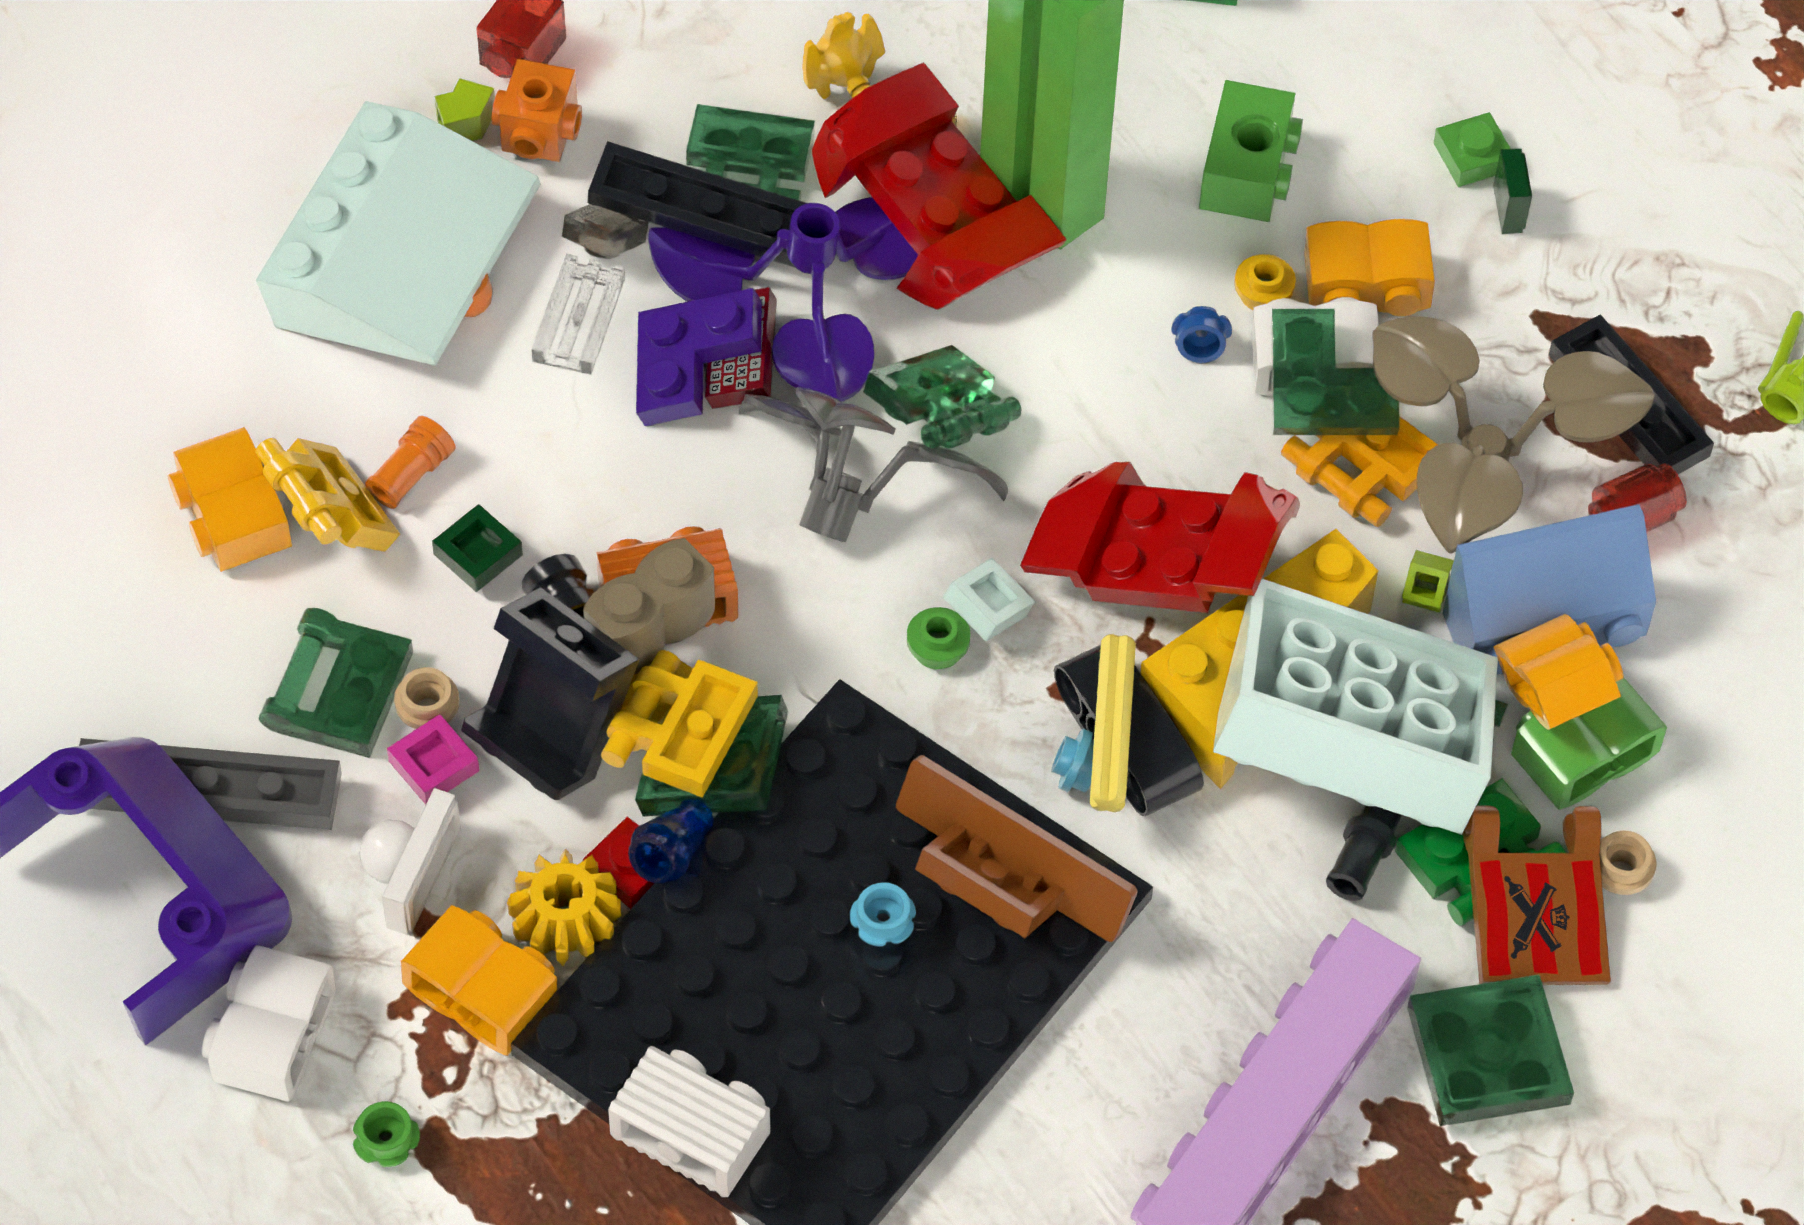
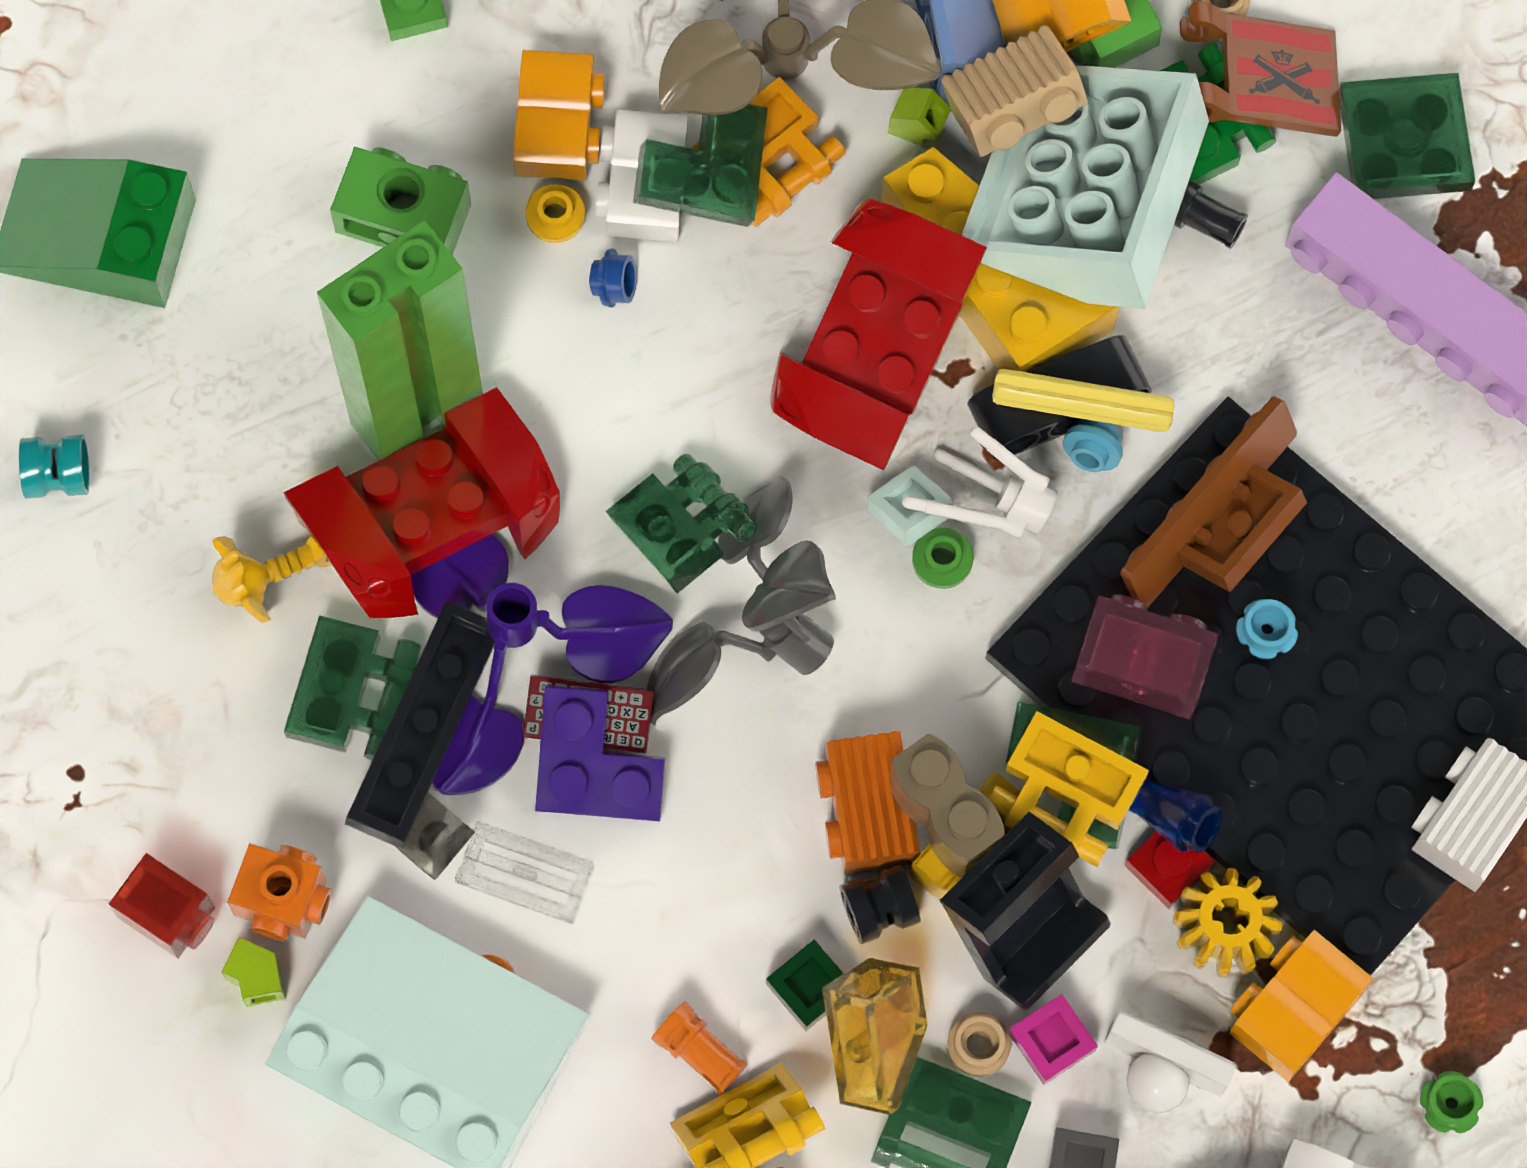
camera: 85 degrees left, 15 degrees up
none -> clear yellow slope [822,958,928,1115]
none -> white plant [902,427,1058,539]
none -> tan brick [941,25,1088,158]
none -> clear pink brick [1071,595,1219,719]

